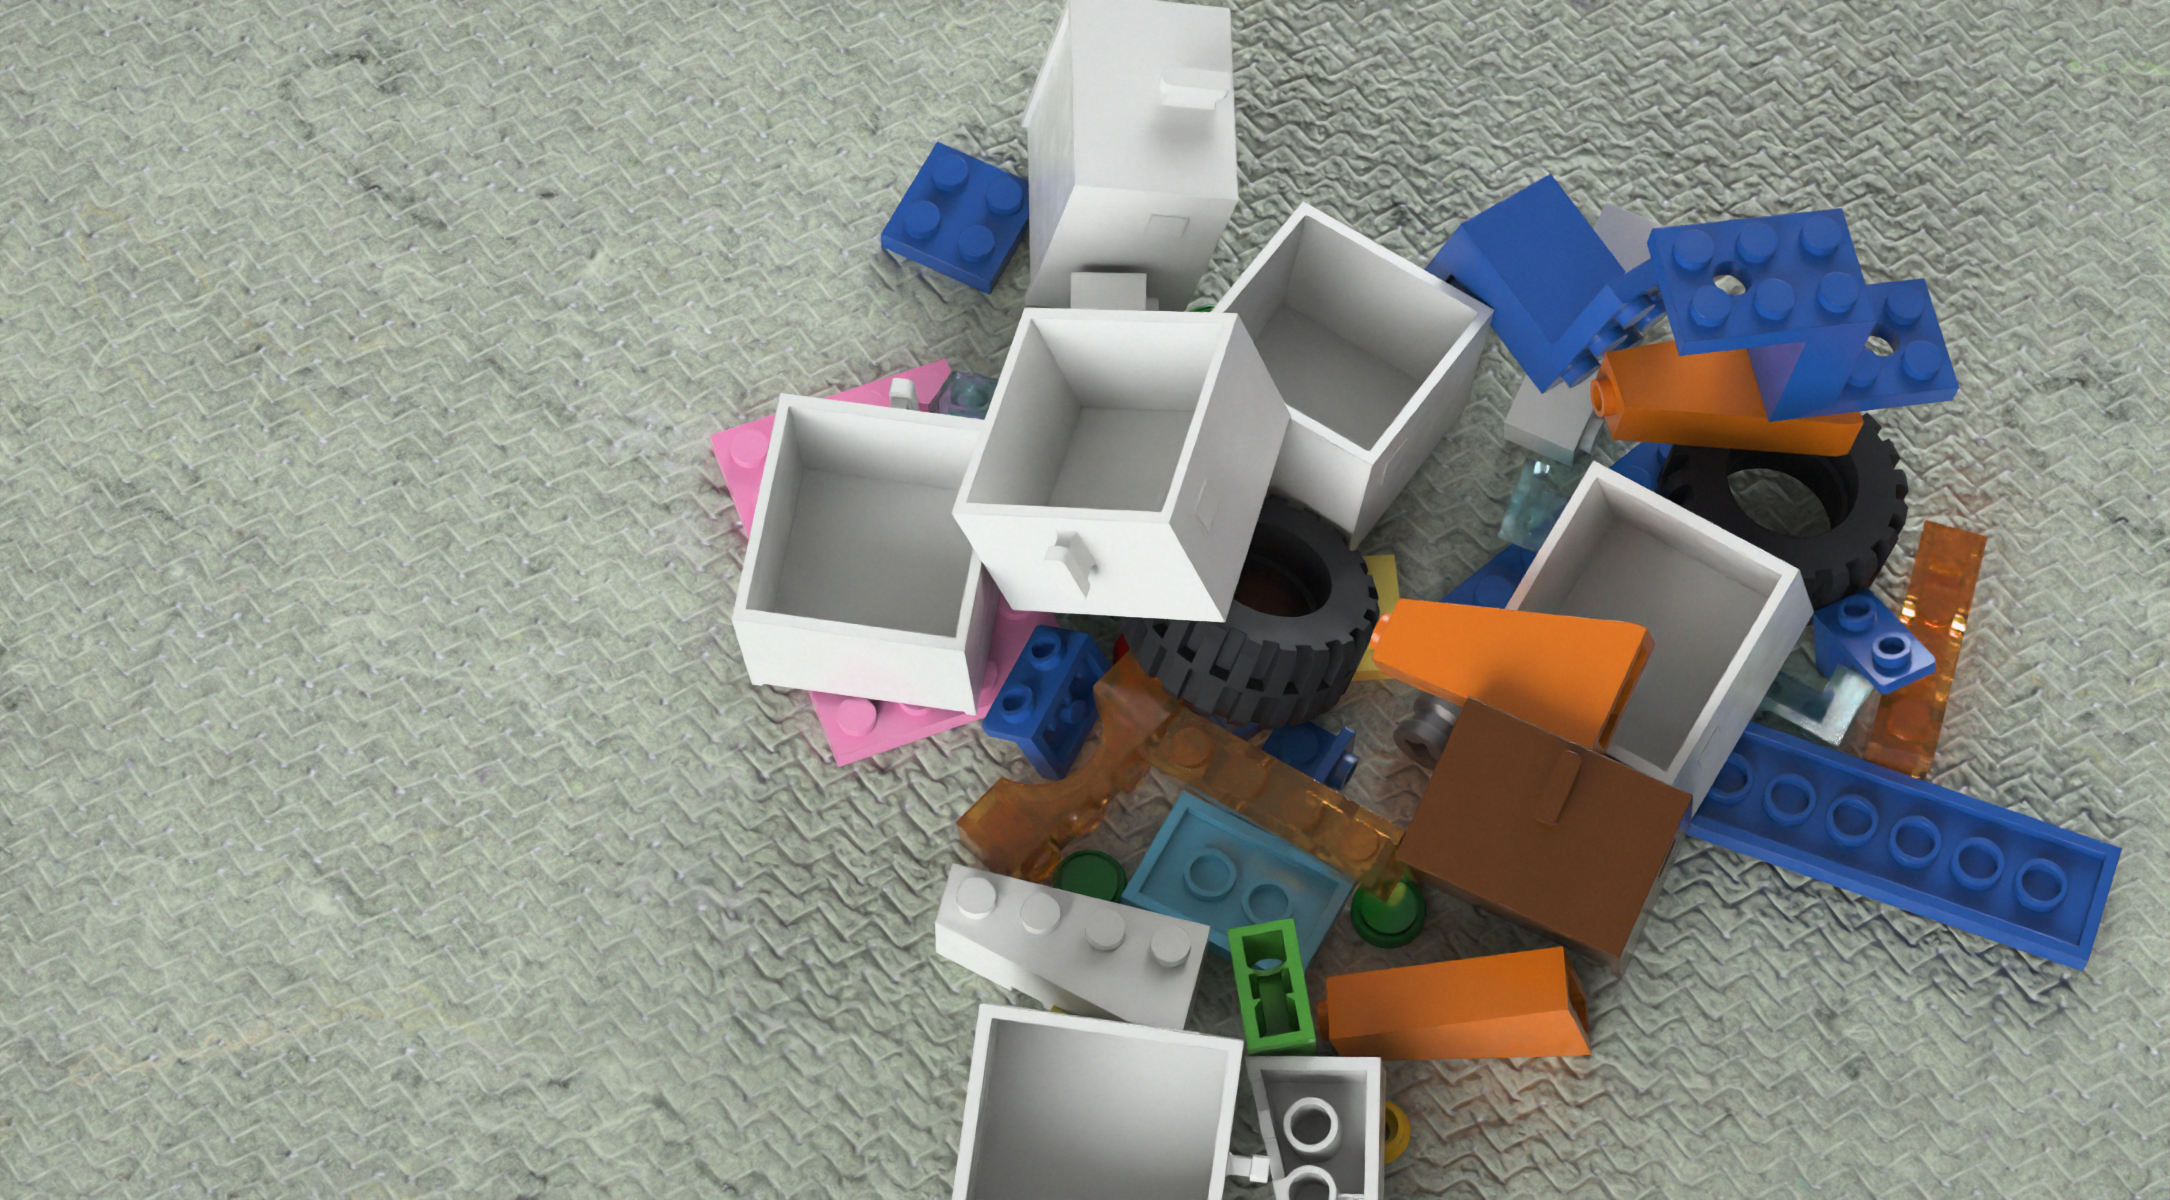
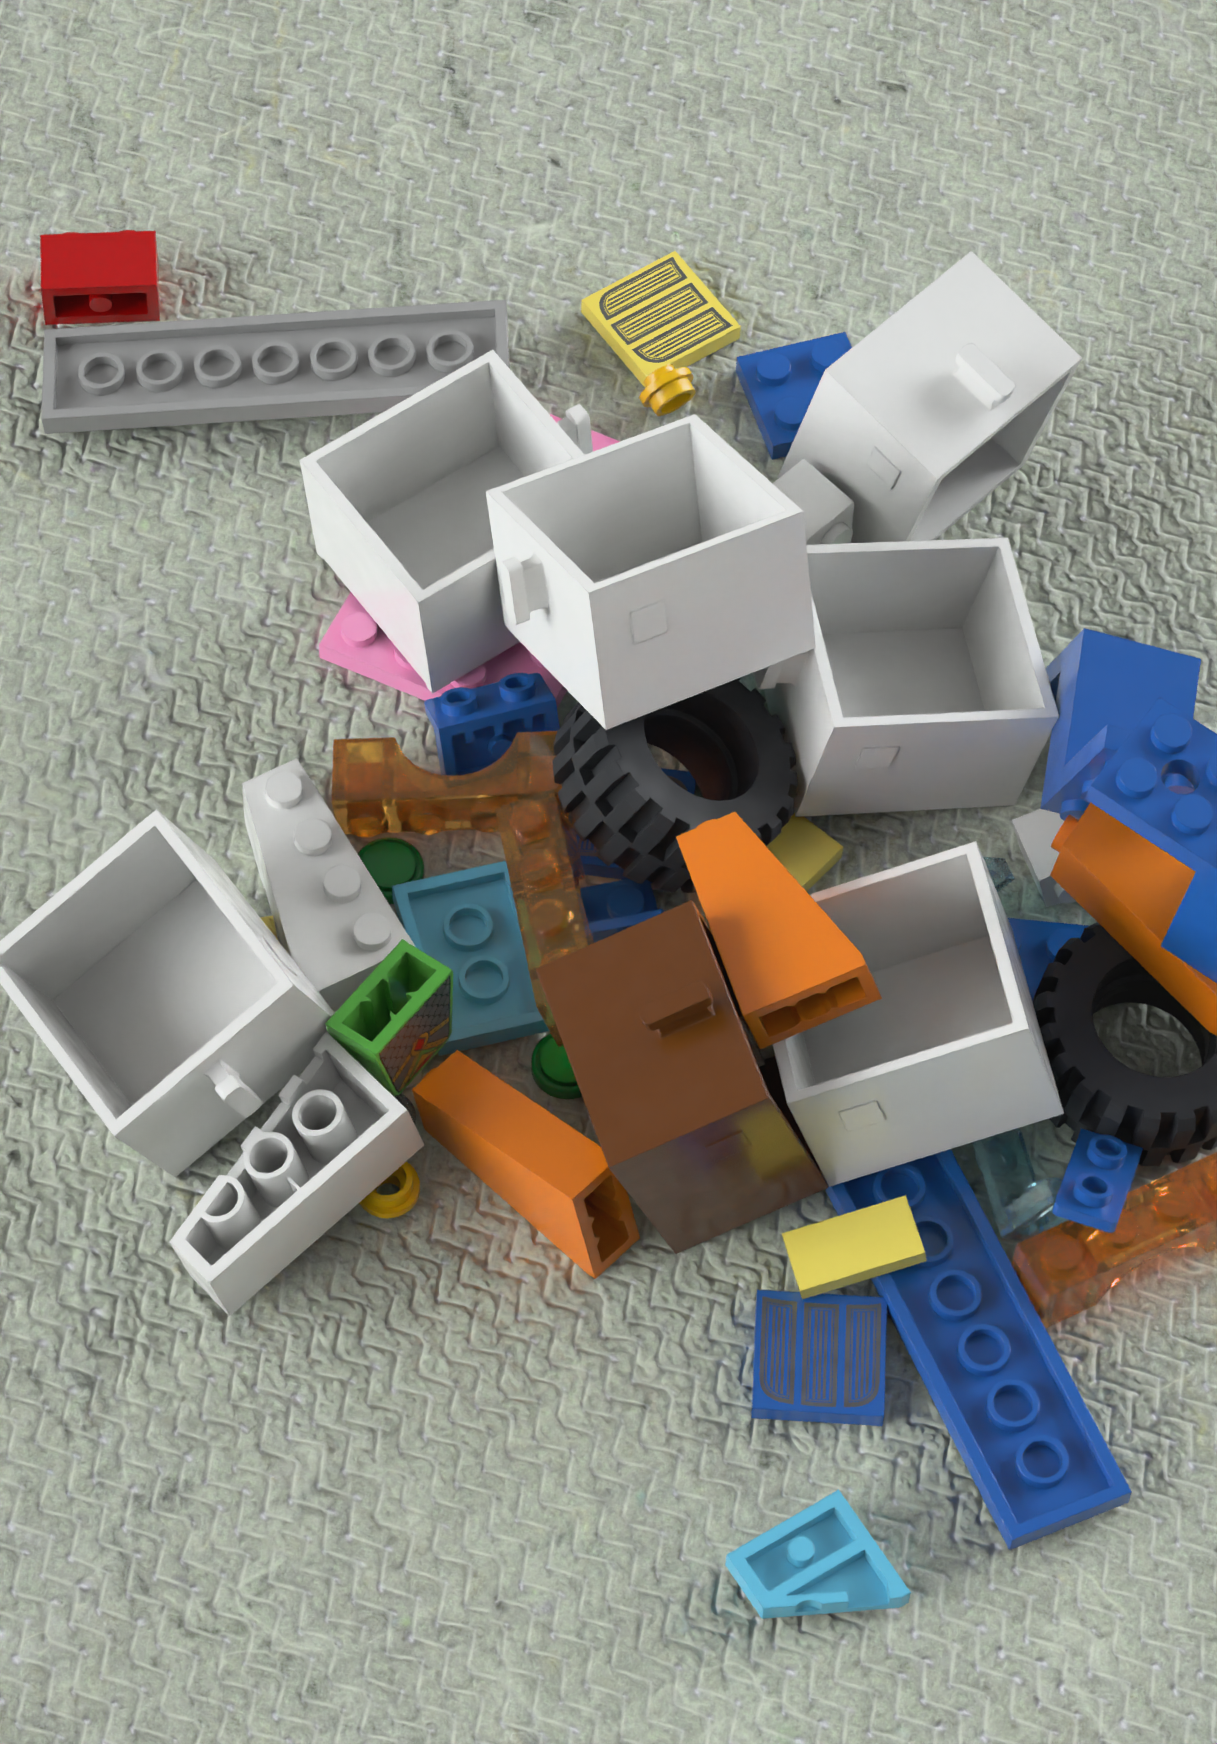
camera: 45 degrees right, 5 degrees down
none -> red brick [40,230,160,325]
none -> light grey plate [41,300,510,434]
none -> light yellow tile [581,251,741,388]
none -> yellow plate [639,364,696,416]
none -> medium azure wing [725,1490,911,1619]
none -> tile [751,1290,887,1426]
none -> light yellow tile [782,1195,927,1299]

